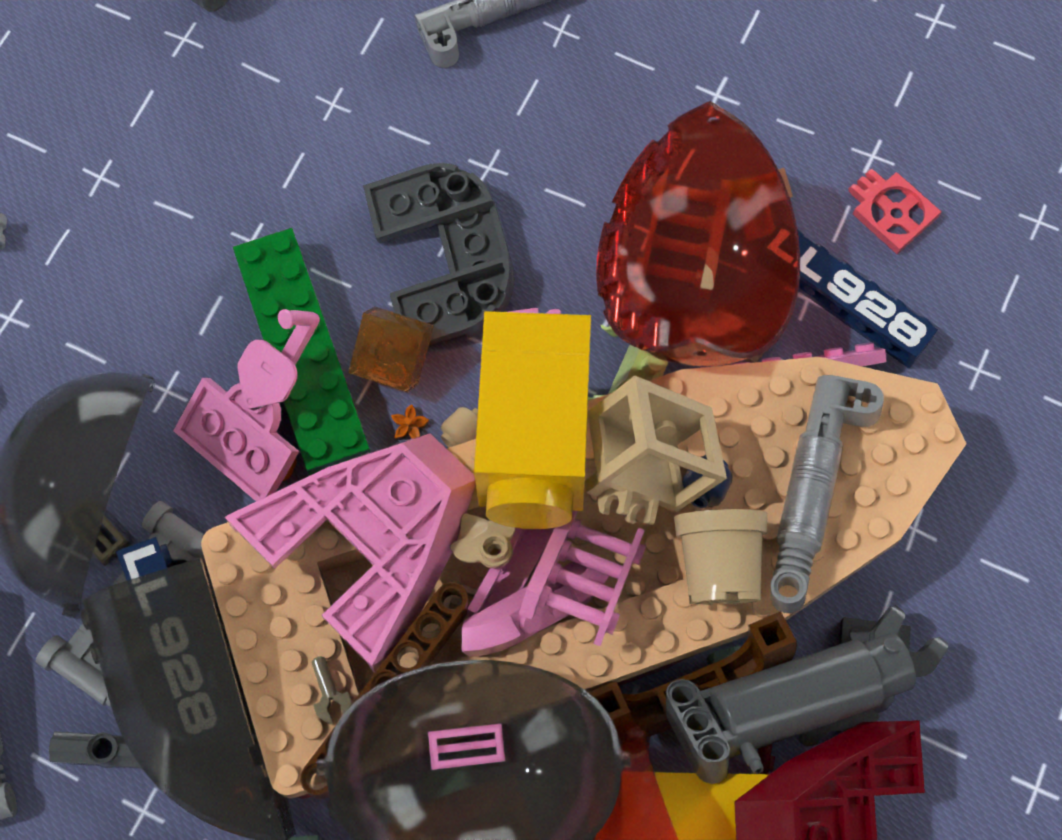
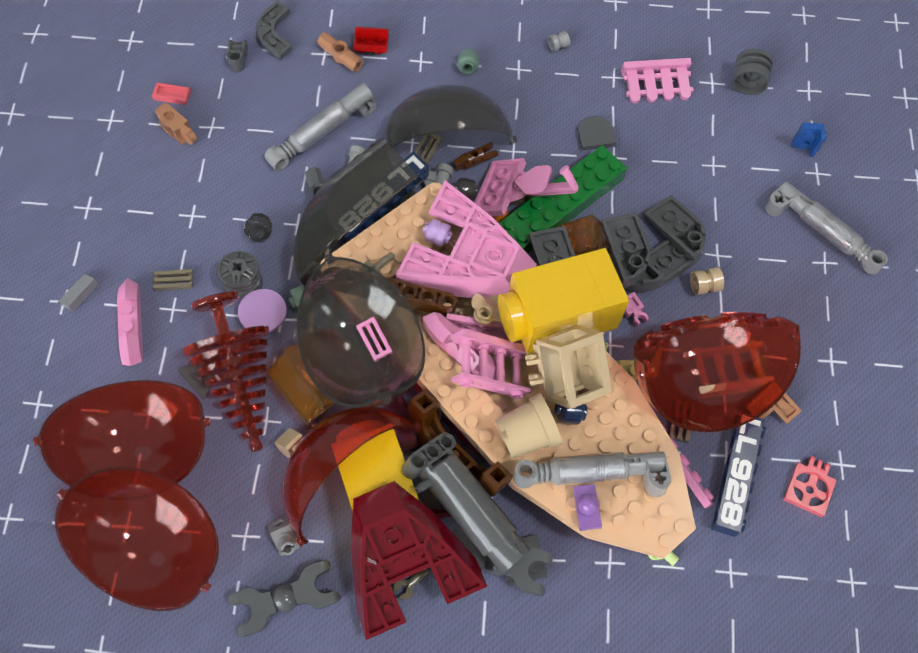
camera: 65 degrees right, 5 degrees down
none -> lavender piece [422,219,452,247]
none -> clear smoke head [452,178,479,201]
none -> reddish brown hinge [453,142,499,171]
none -> dark grey plate [529,213,650,288]
none -> medium lavender tile [573,484,602,531]
none -> dark grey tile [578,116,617,150]
none -> bright pink fence [621,58,694,104]
none -> tan wheel [690,267,724,295]

